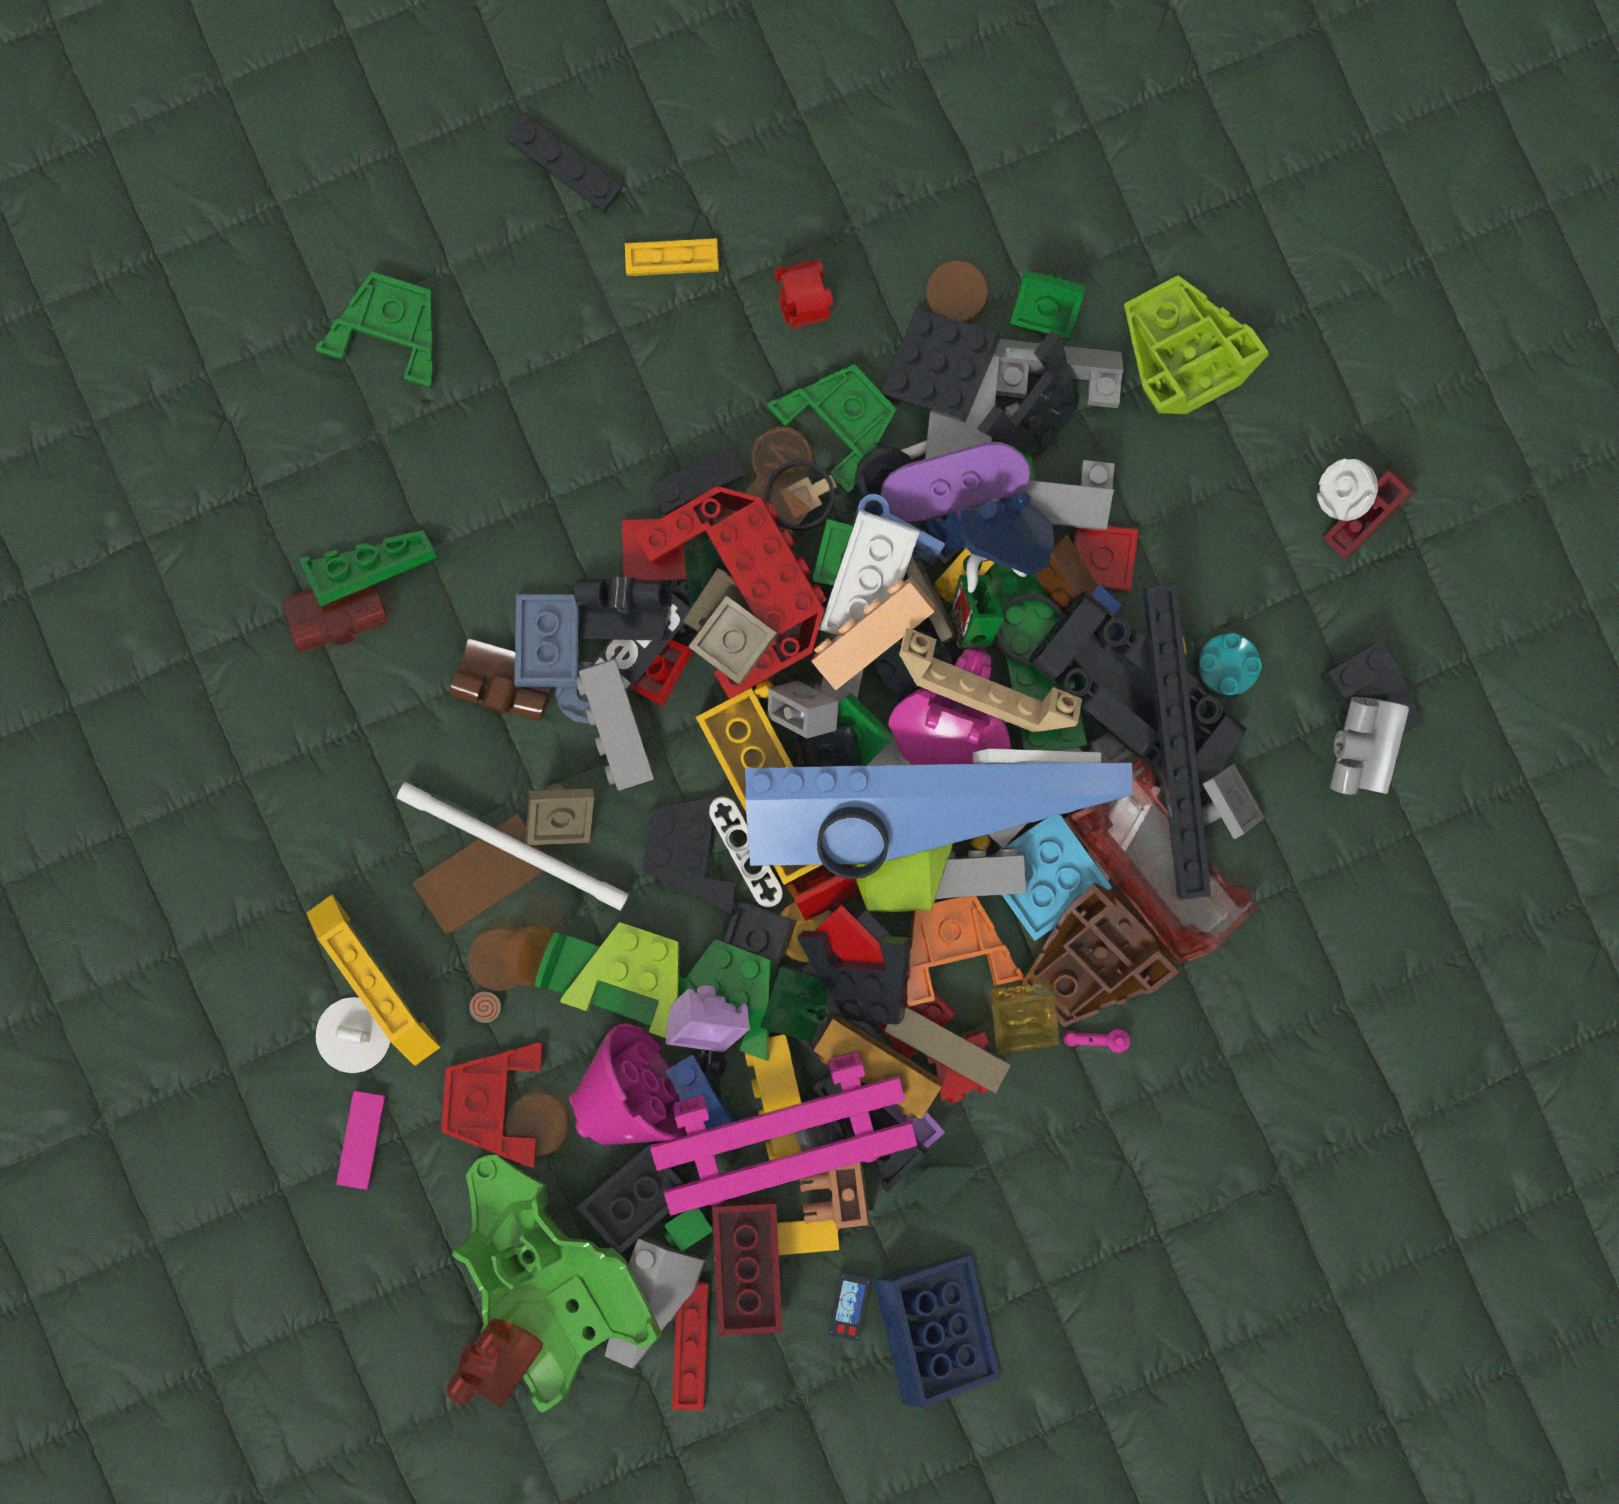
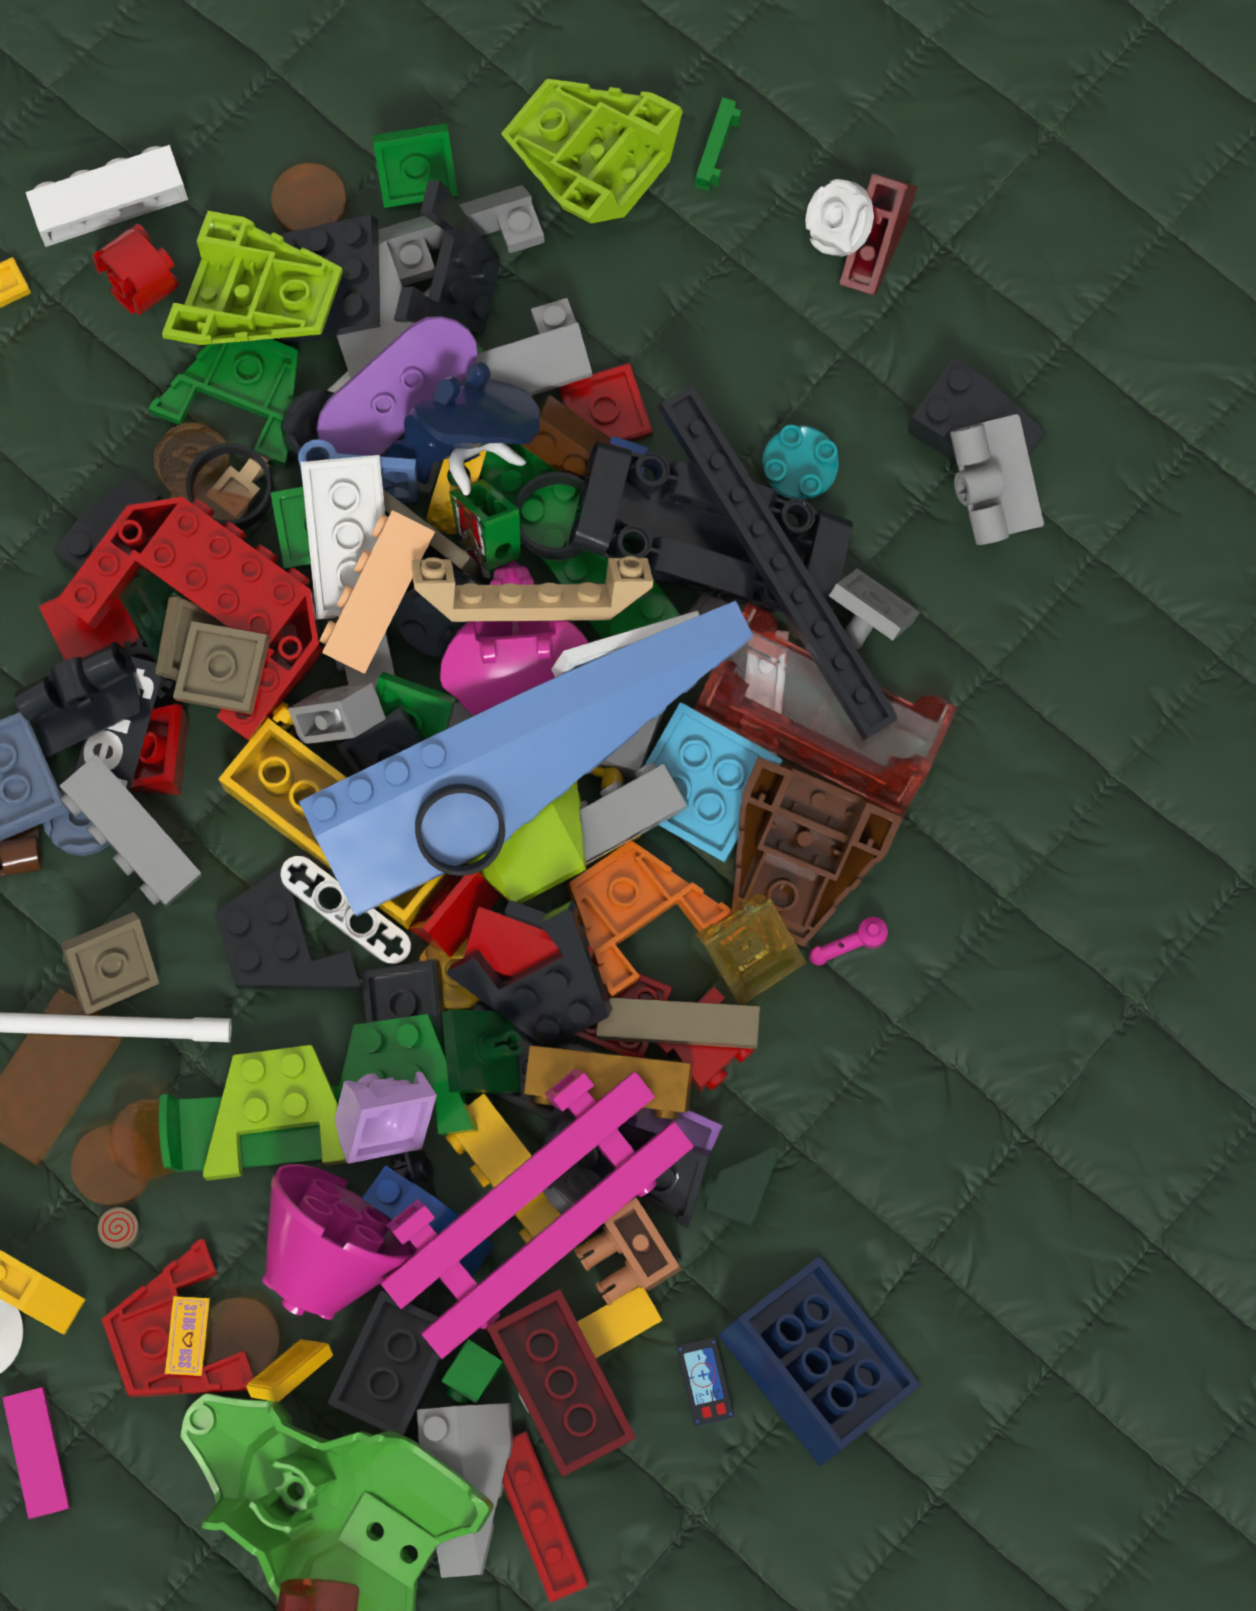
camera: 20 degrees left, 10 degrees down
none -> white brick [25,145,188,247]
none -> lime wedge [162,211,343,345]
none -> yellow sticker [165,1296,210,1376]
none -> yellow tile [246,1339,333,1402]
none -> green piece [695,97,742,191]

